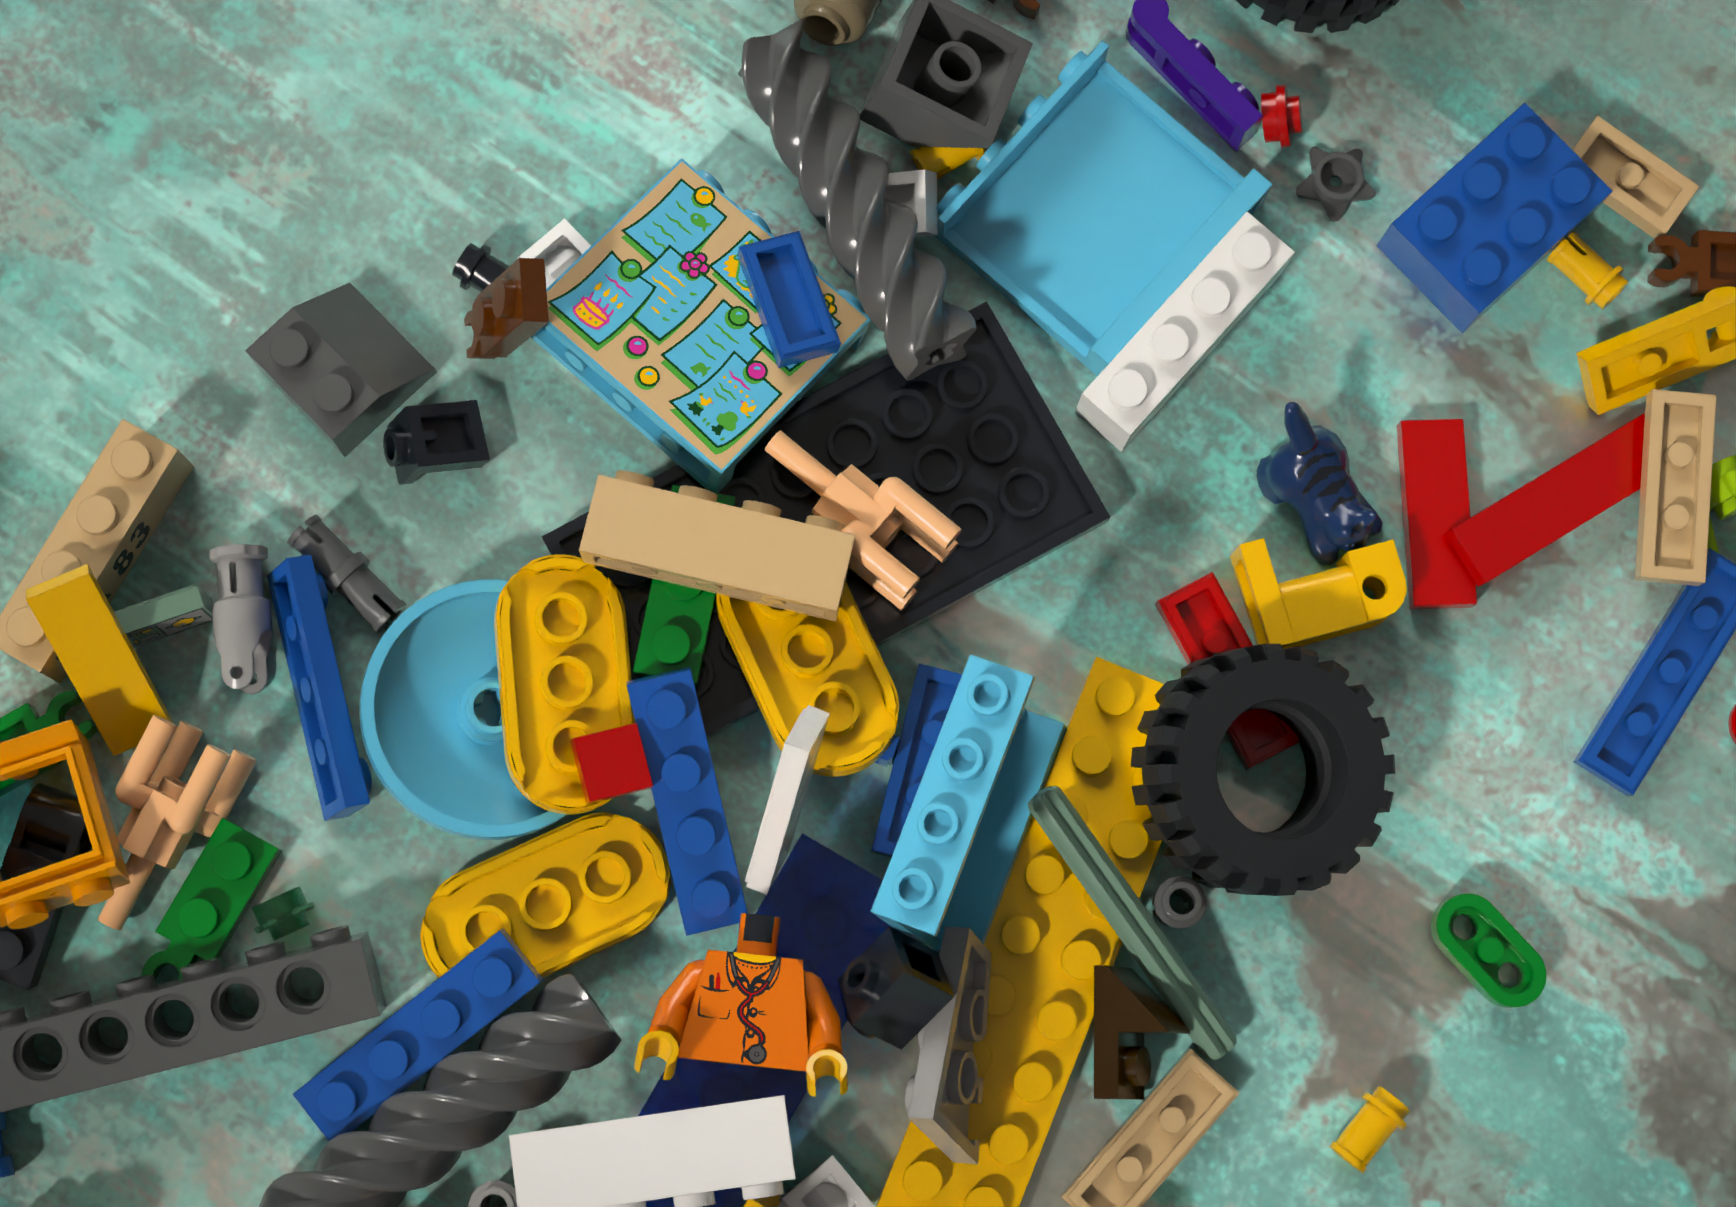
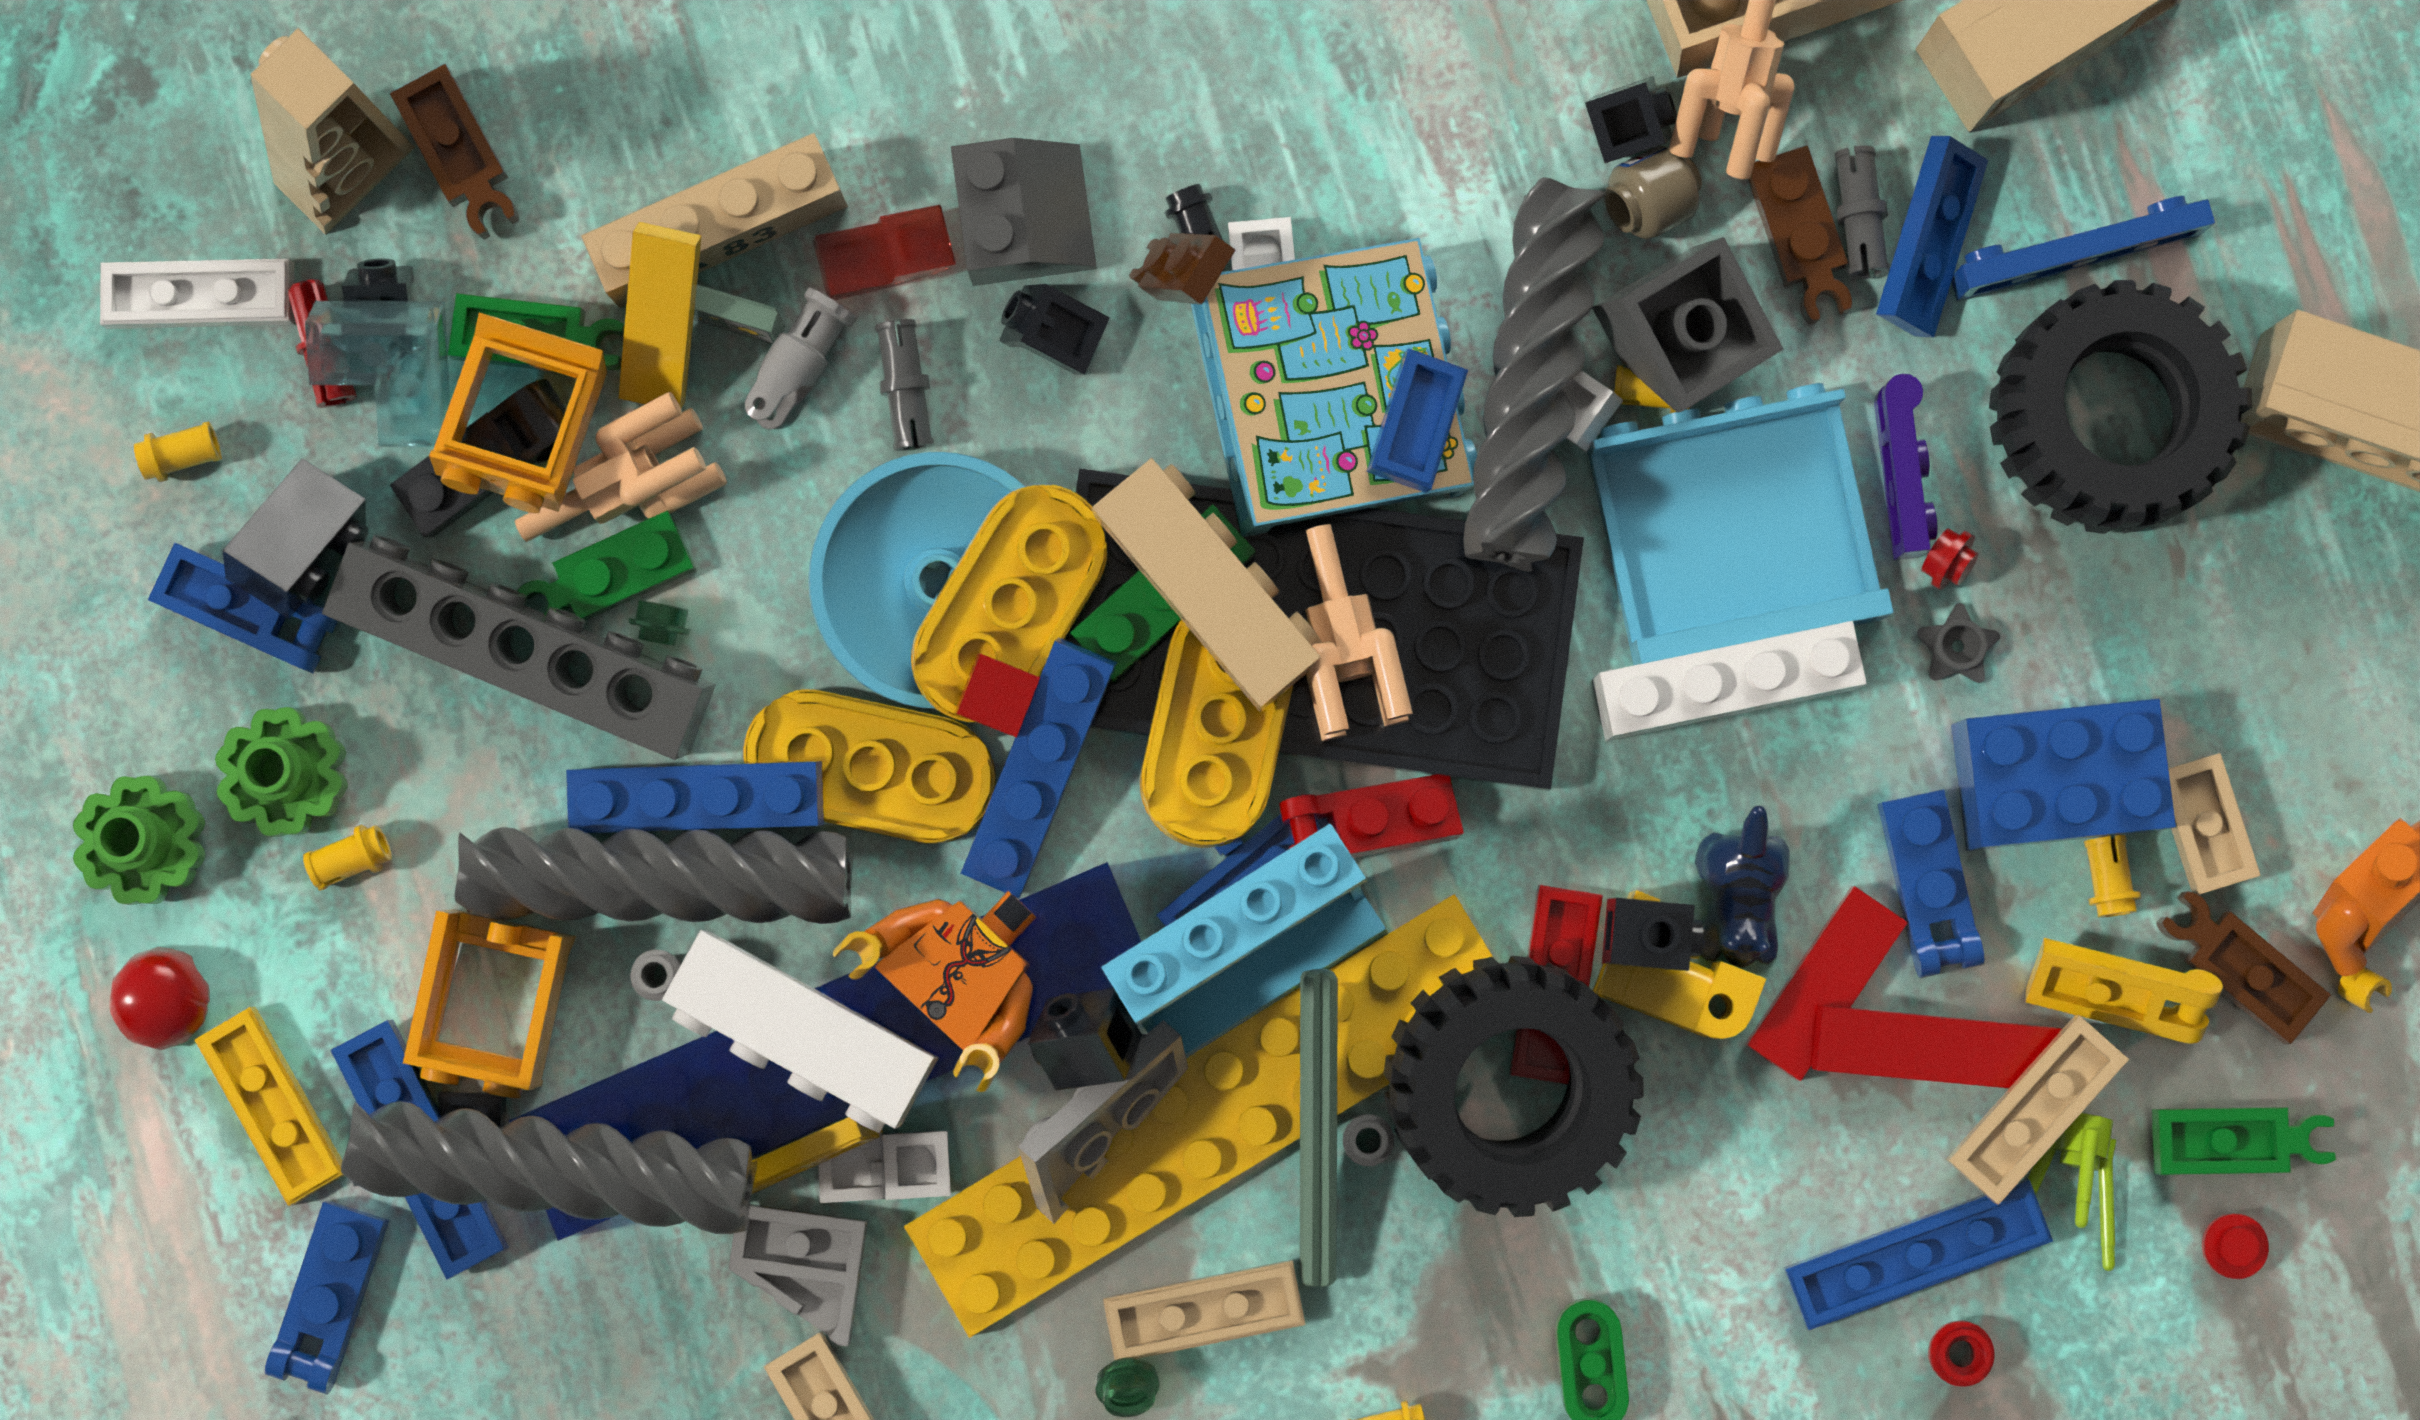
camera: 50 degrees right, 5 degrees up
blue plate [267,555,372,821] -> none
white tile [745,705,830,895] -> none
dark brown slope [1094,965,1190,1100] -> none
none -> clear red slope [813,204,956,300]
none -> red plate [1279,774,1464,858]
none -> black brick [1602,897,1703,971]
none -> blue plate [1877,789,1985,978]

